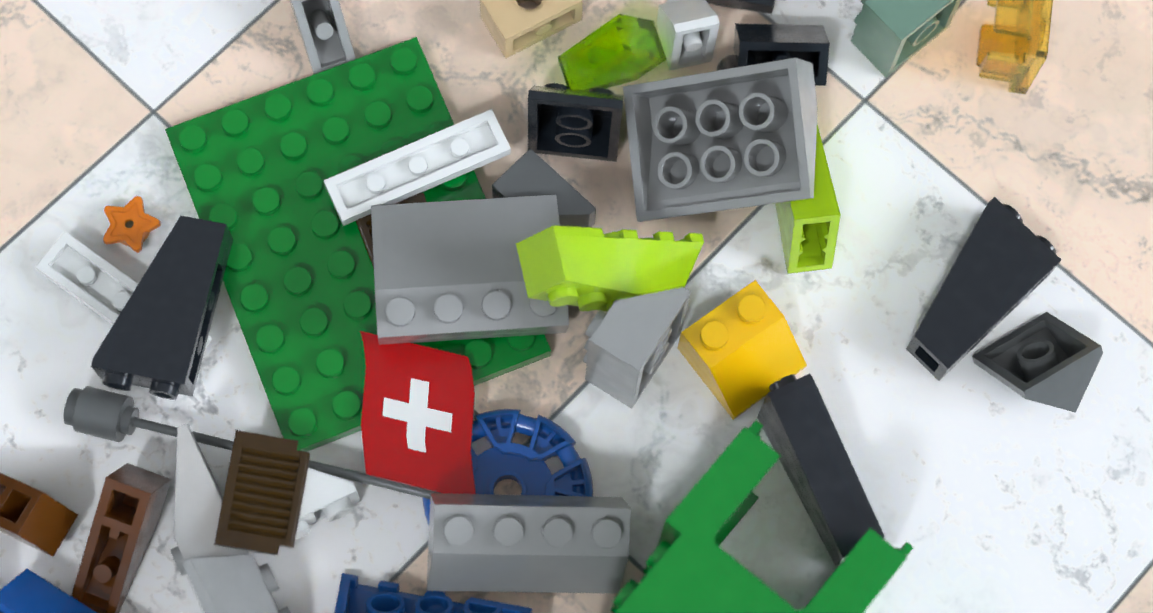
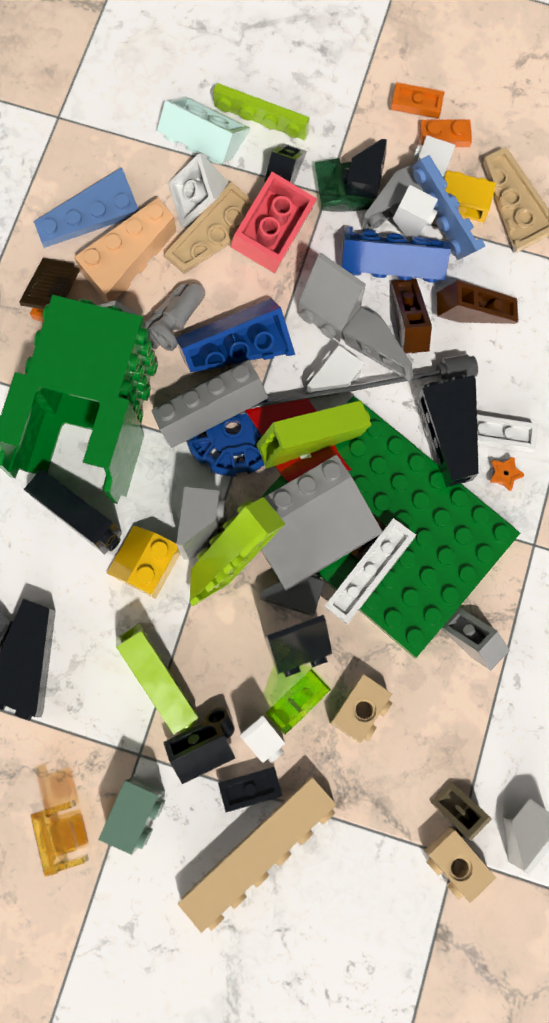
camera: 155 degrees right, 5 degrees up
dark brown window [214,430,311,556] -> none
light grey slope [623,58,817,222] -> none
none -> lime slope [257,401,371,469]

